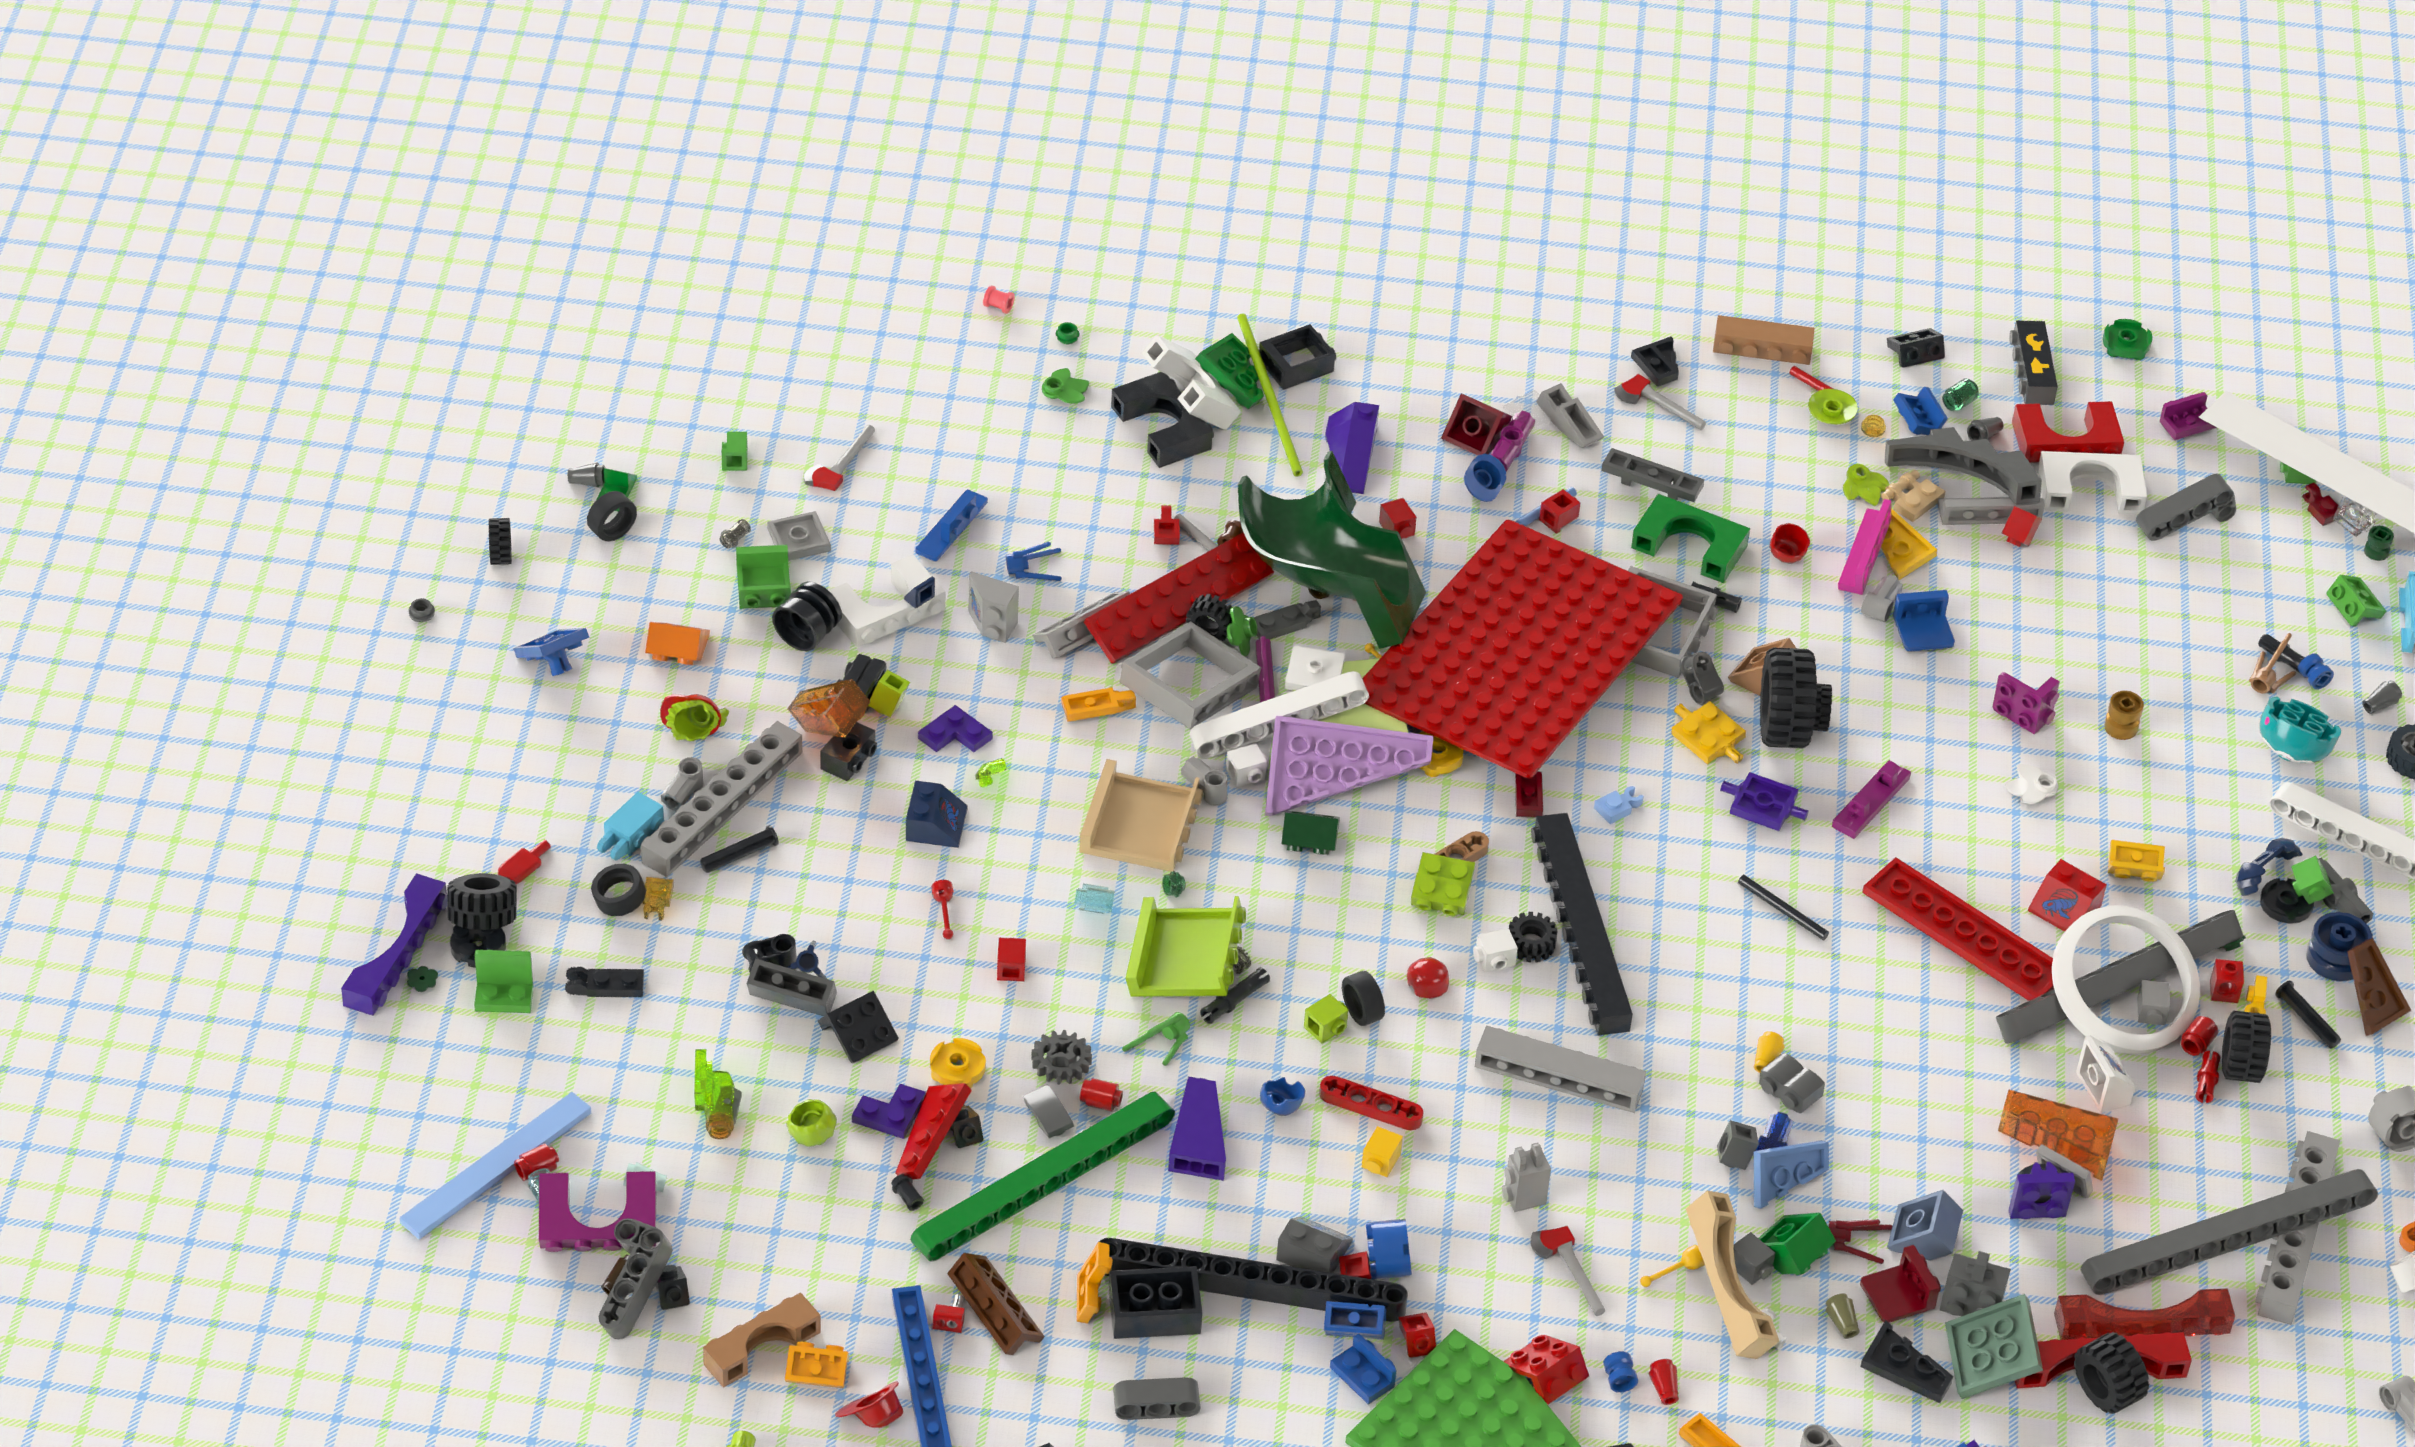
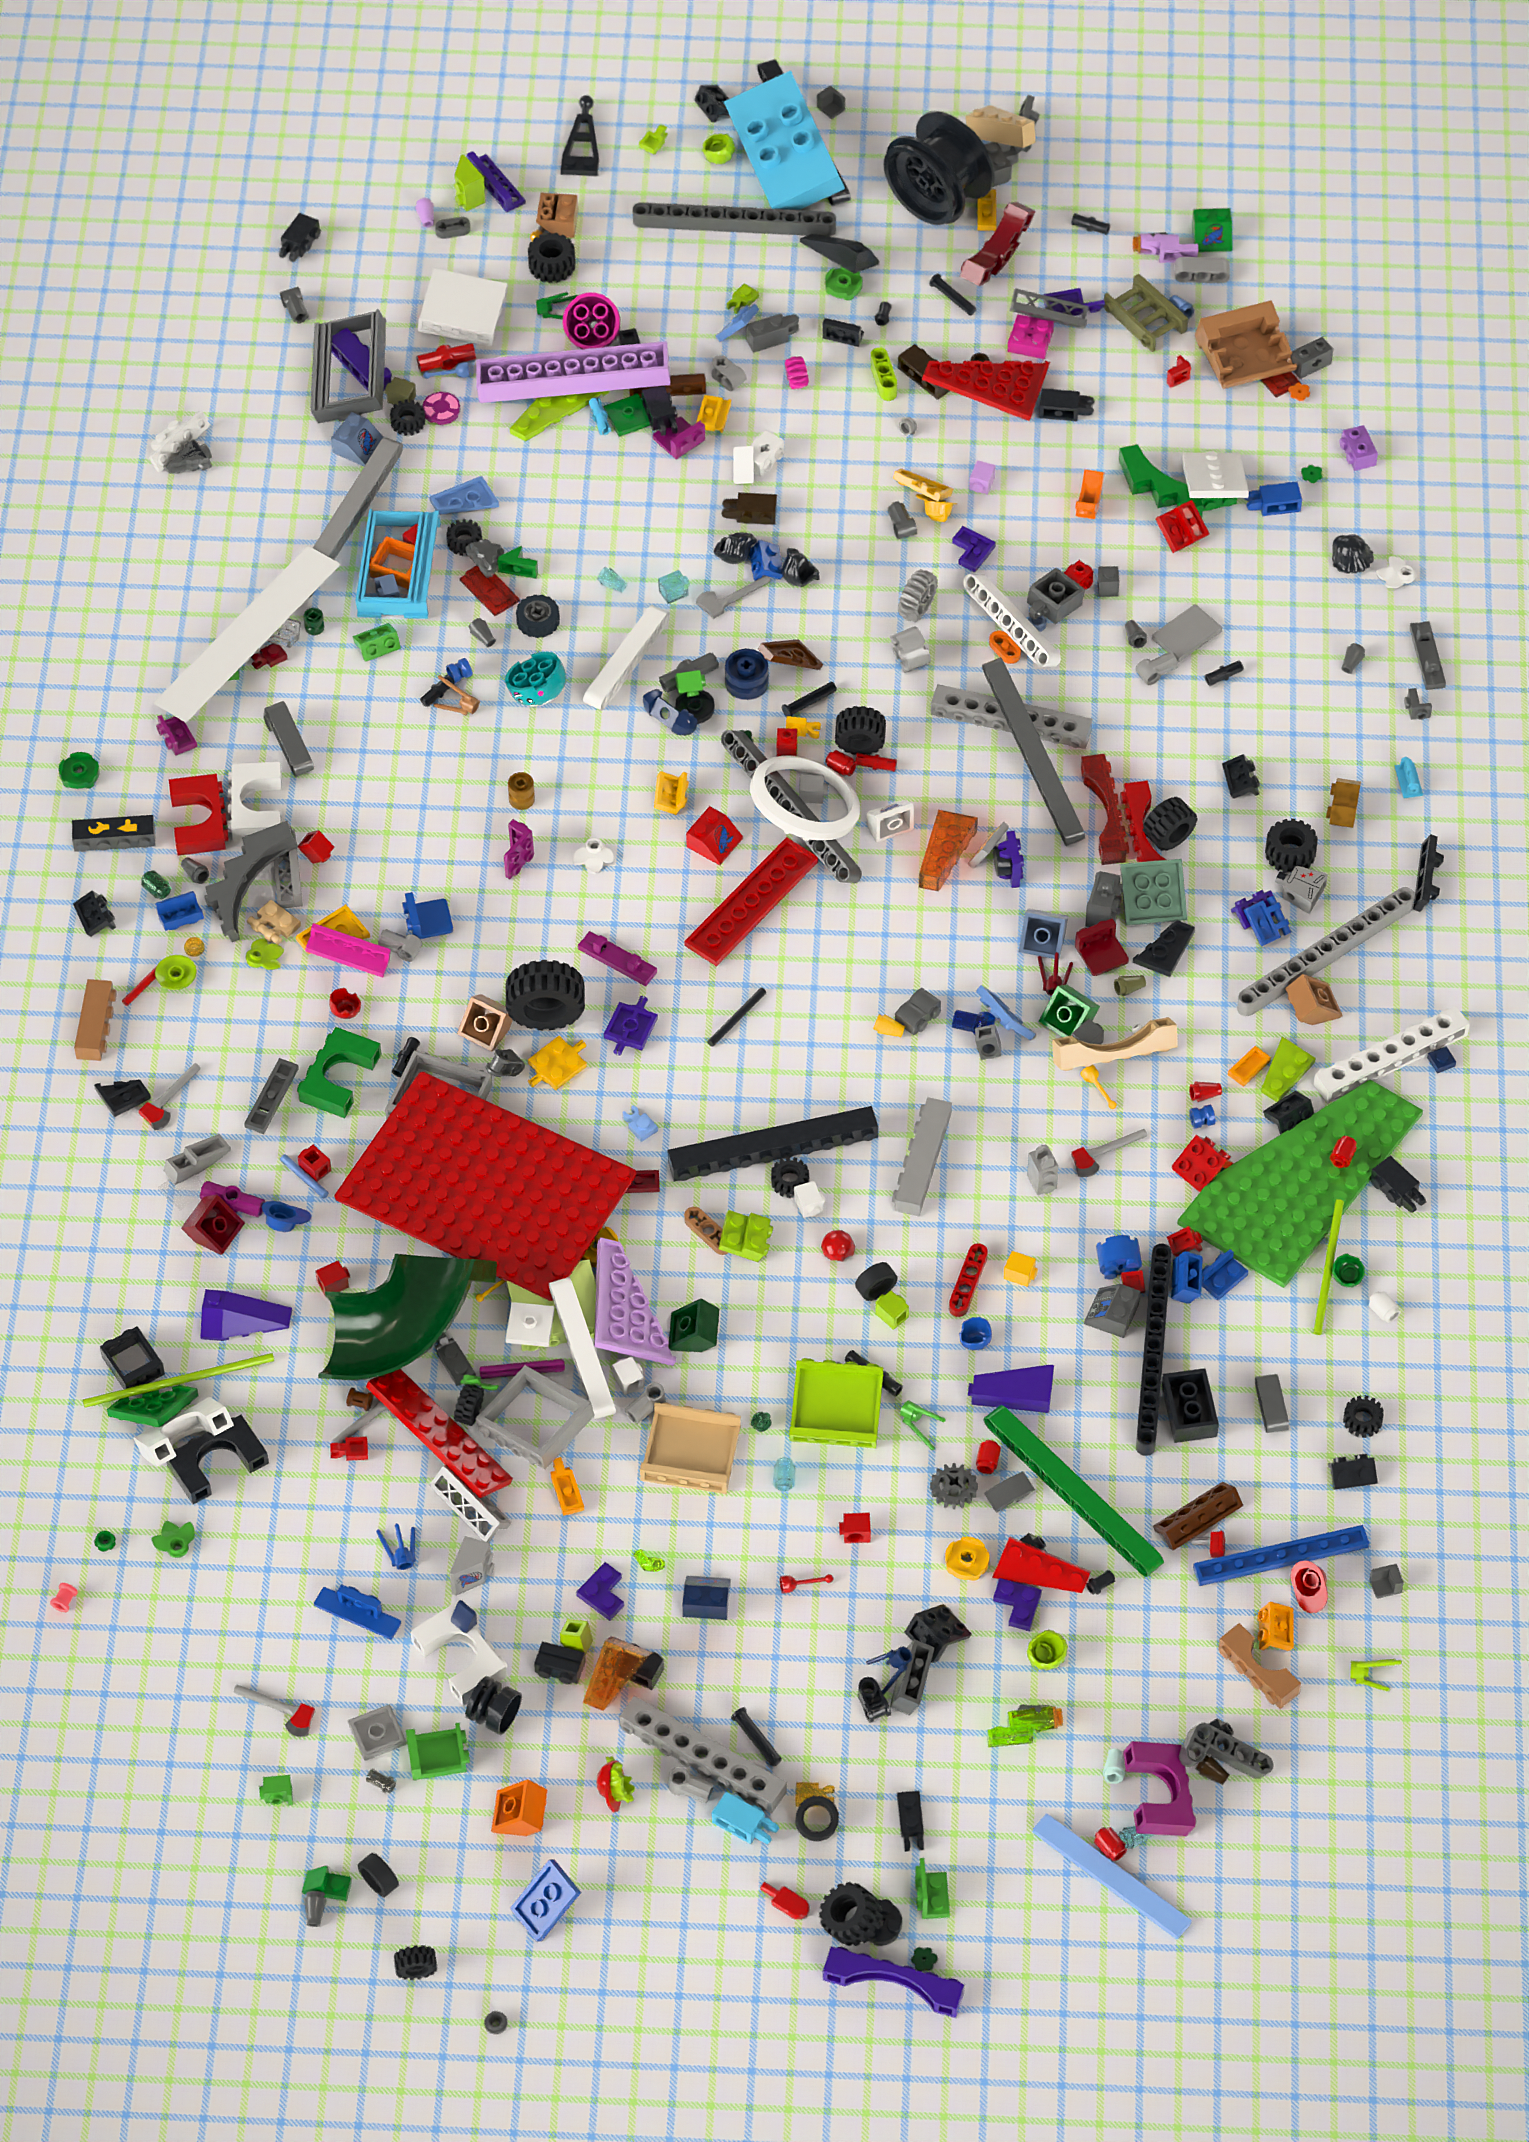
camera: 90 degrees left, 10 degrees up
light orange plate [1077,1242,1112,1324] -> none

